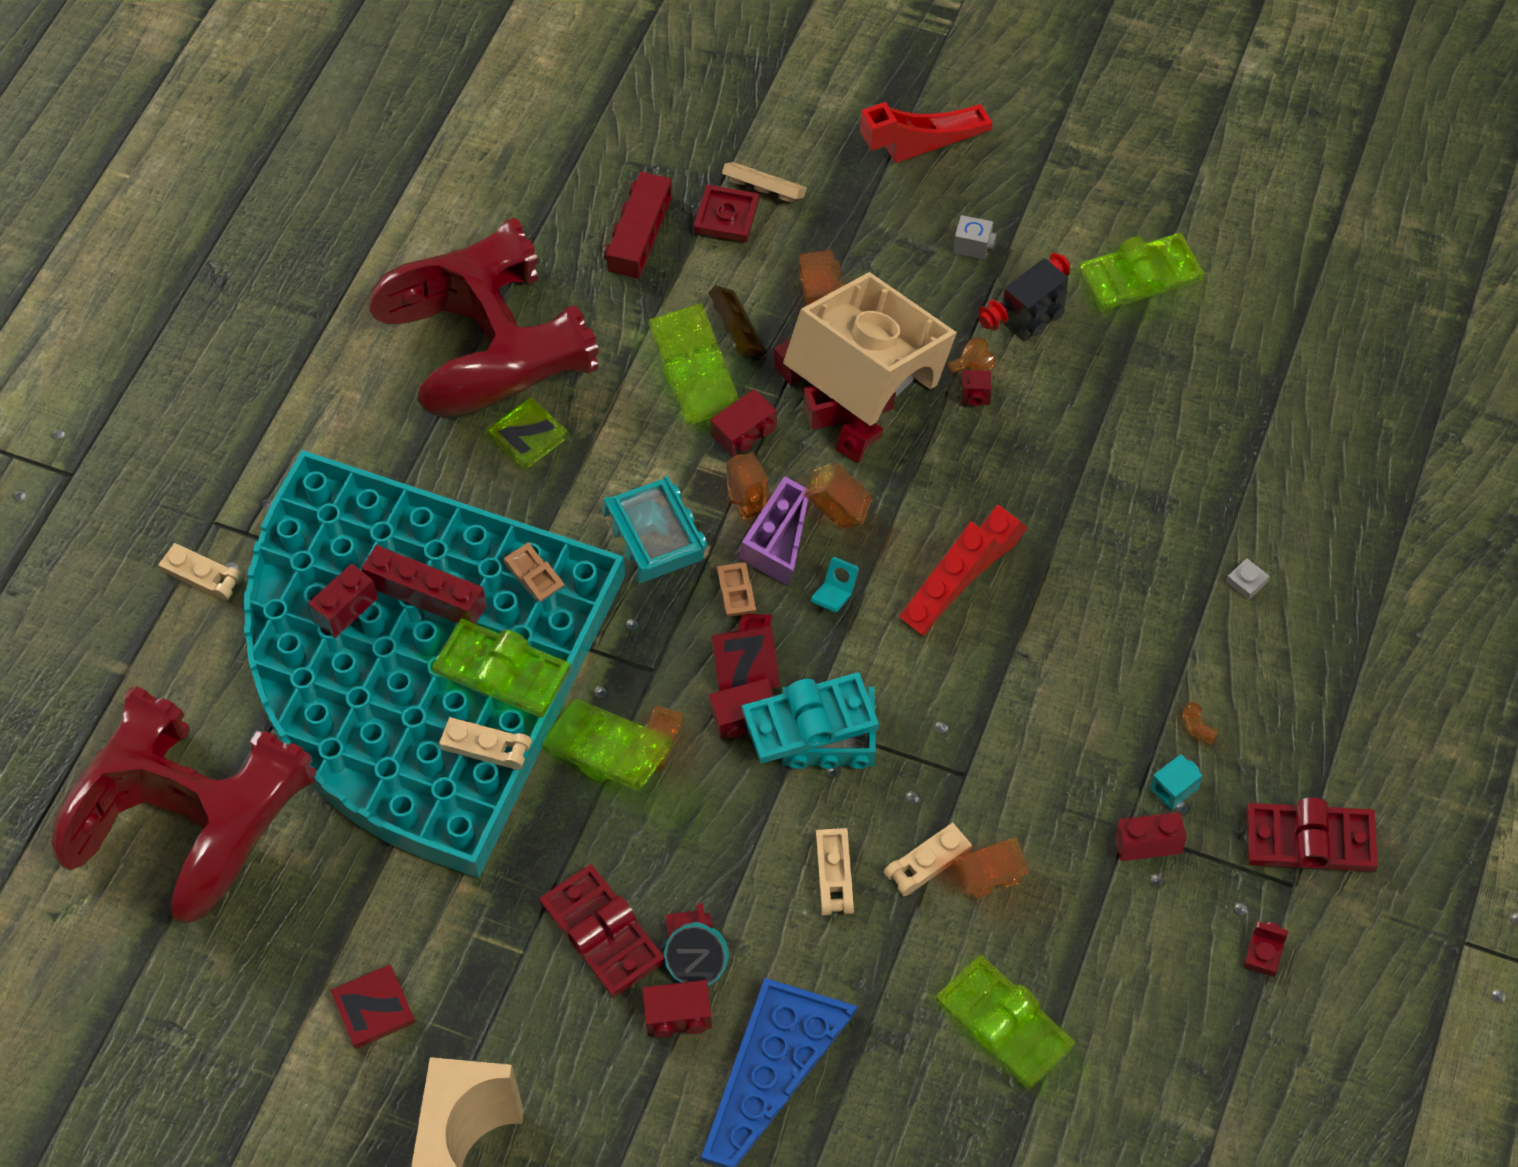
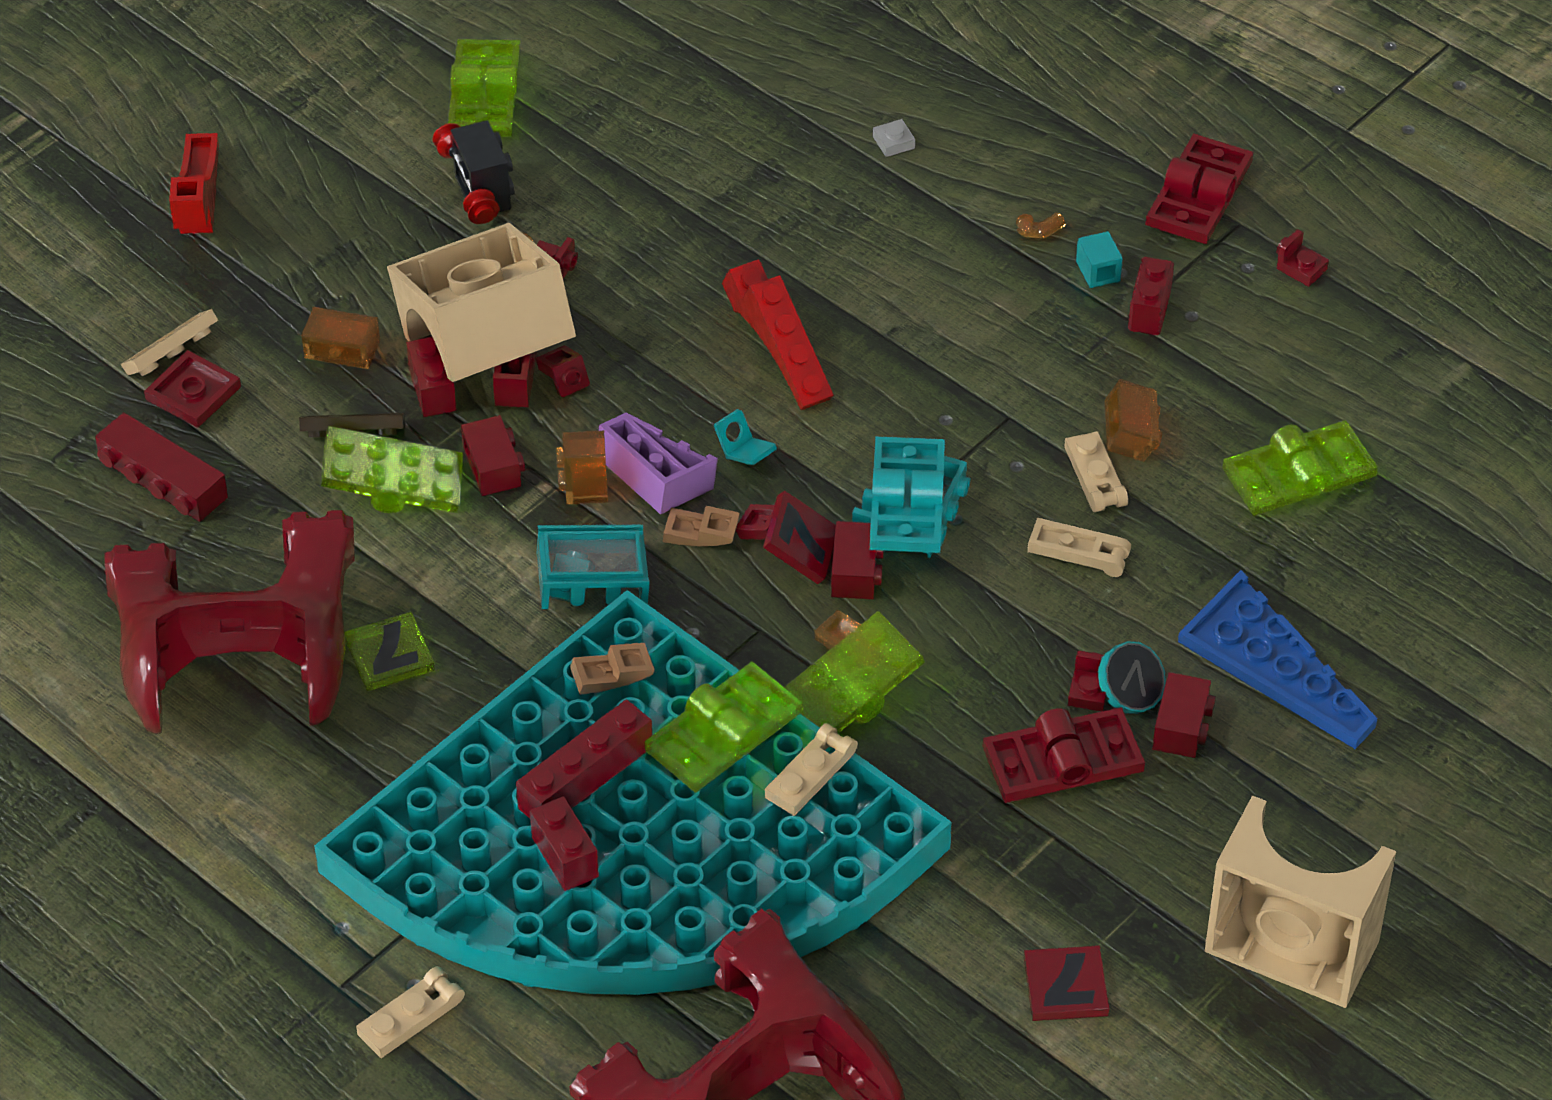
camera: 70 degrees left, 10 degrees down
clear orange brick [804,462,873,529] -> none
light grey brick [954,215,997,260] -> none

